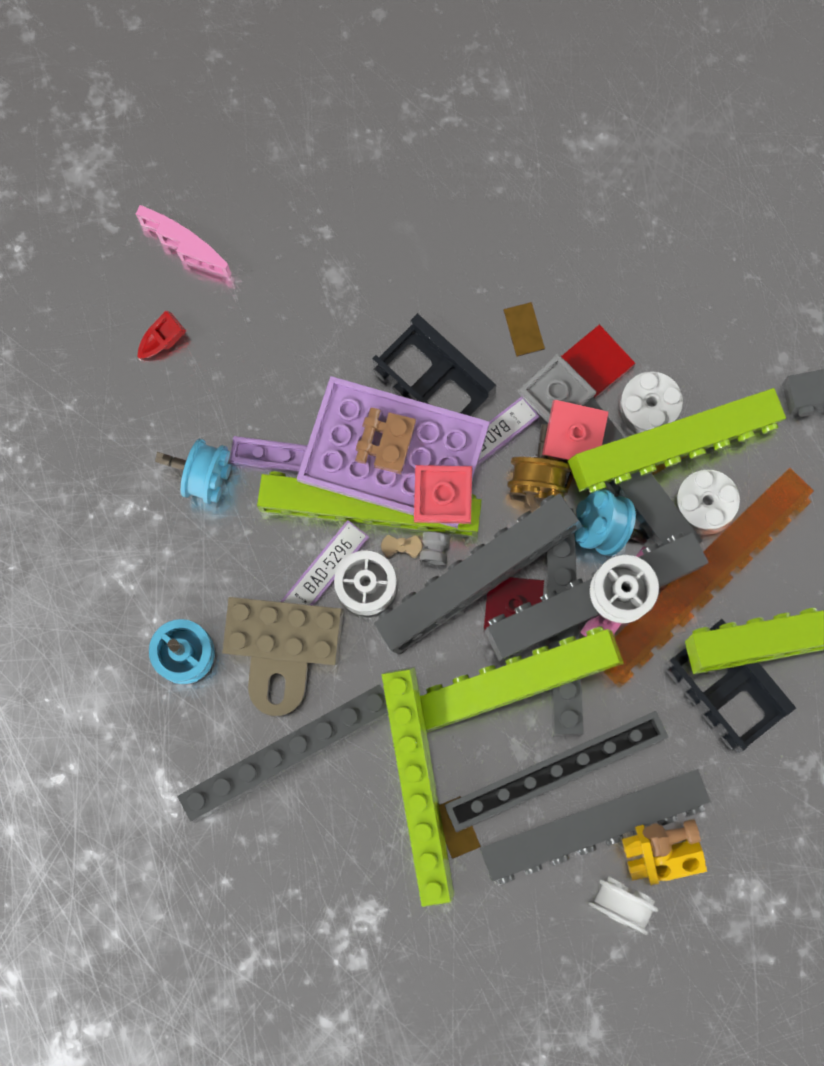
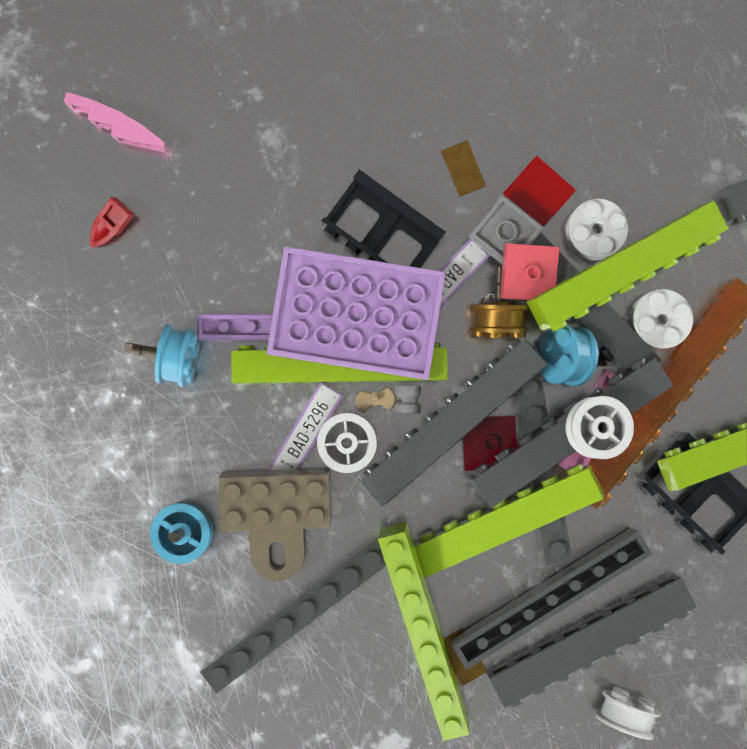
camera: 15 degrees left, 10 degrees up
medium nougat plate [355,408,416,474] -> none
coral plate [414,465,472,524] -> none
yellow hips [622,819,707,886] -> none

